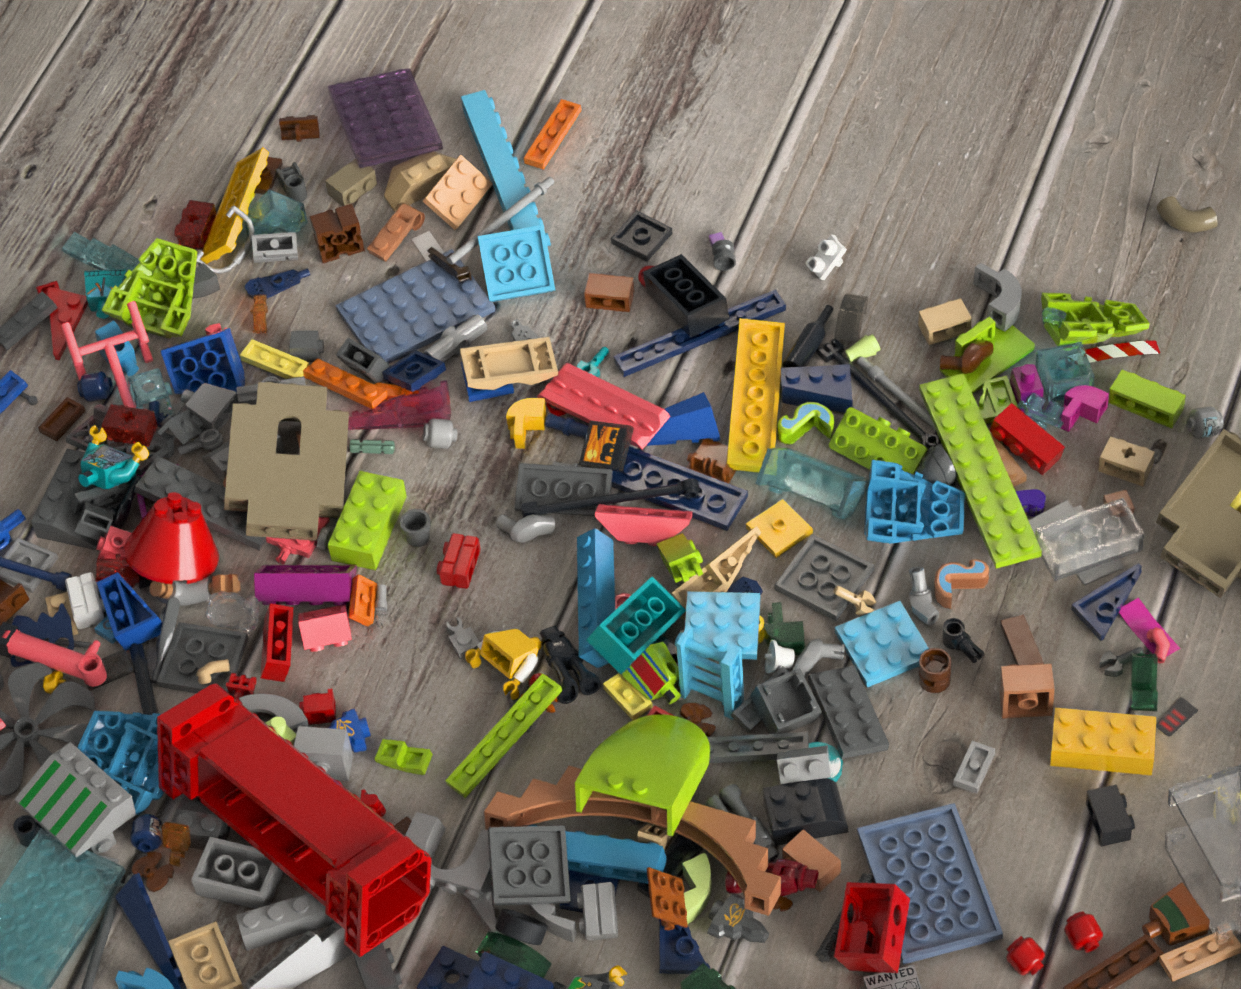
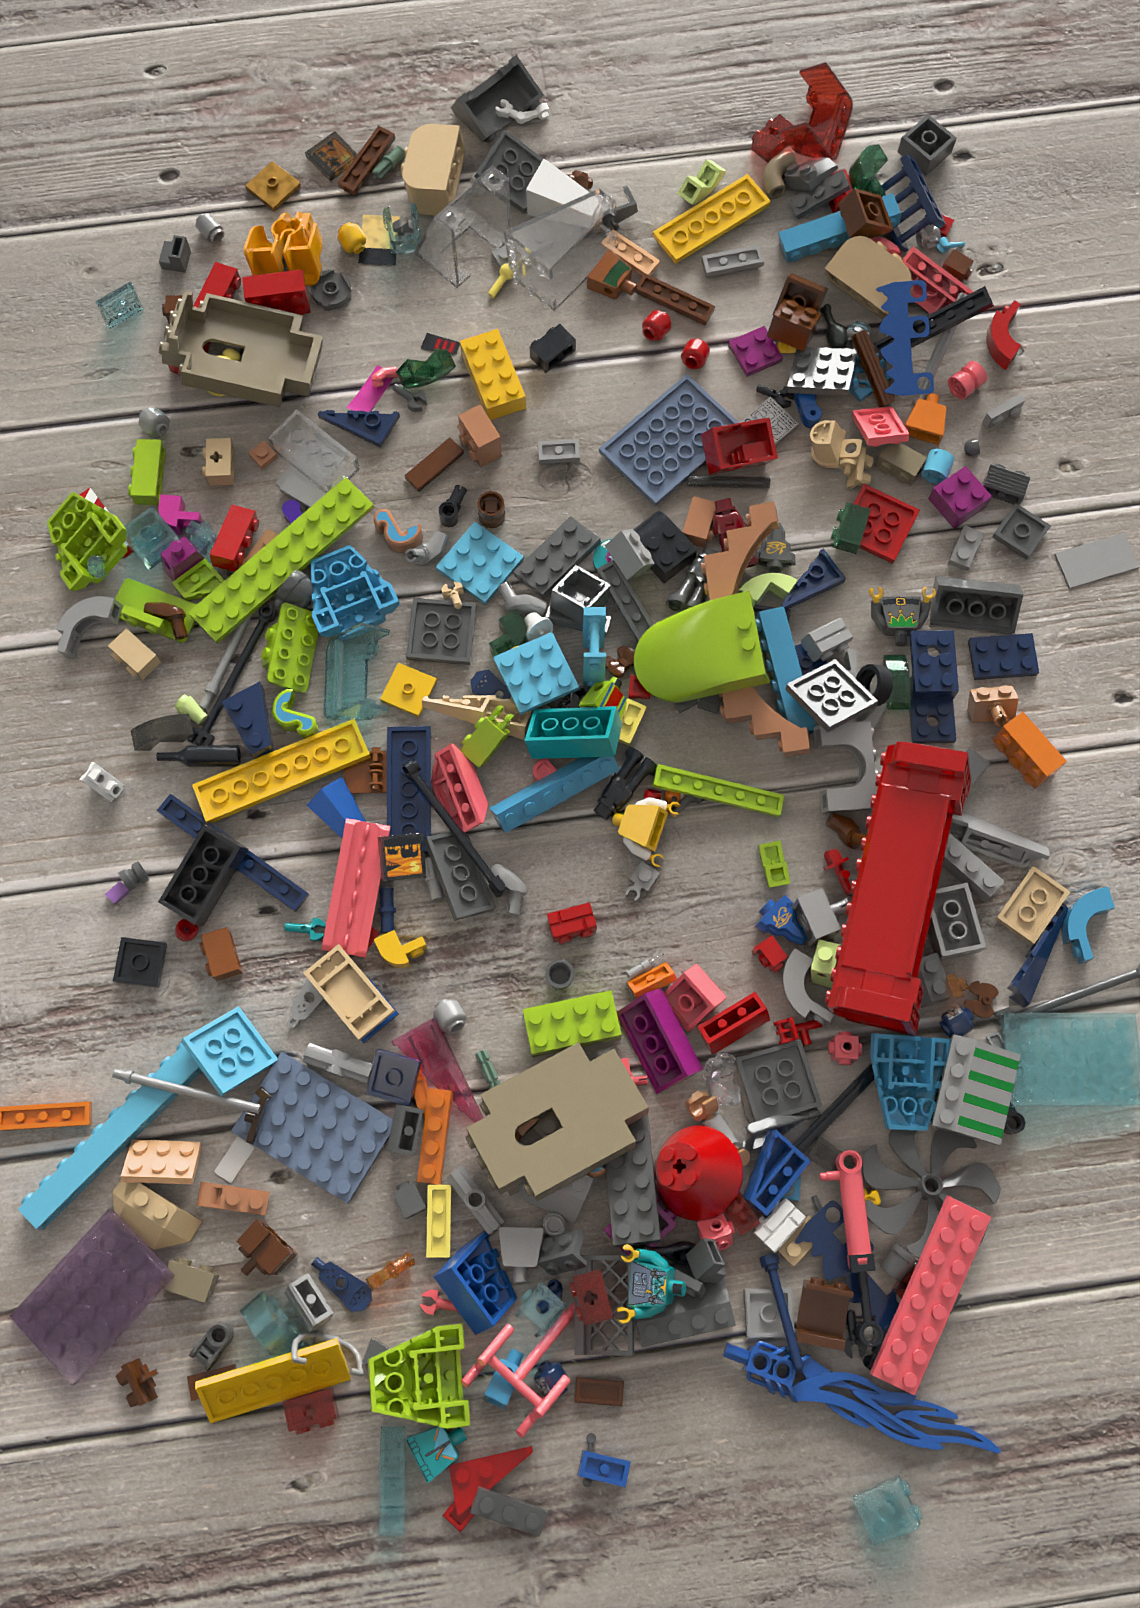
camera: 125 degrees left, 20 degrees up
tan arm [196,659,230,684] -> none
dark orange hinge [647,867,688,930] -> none

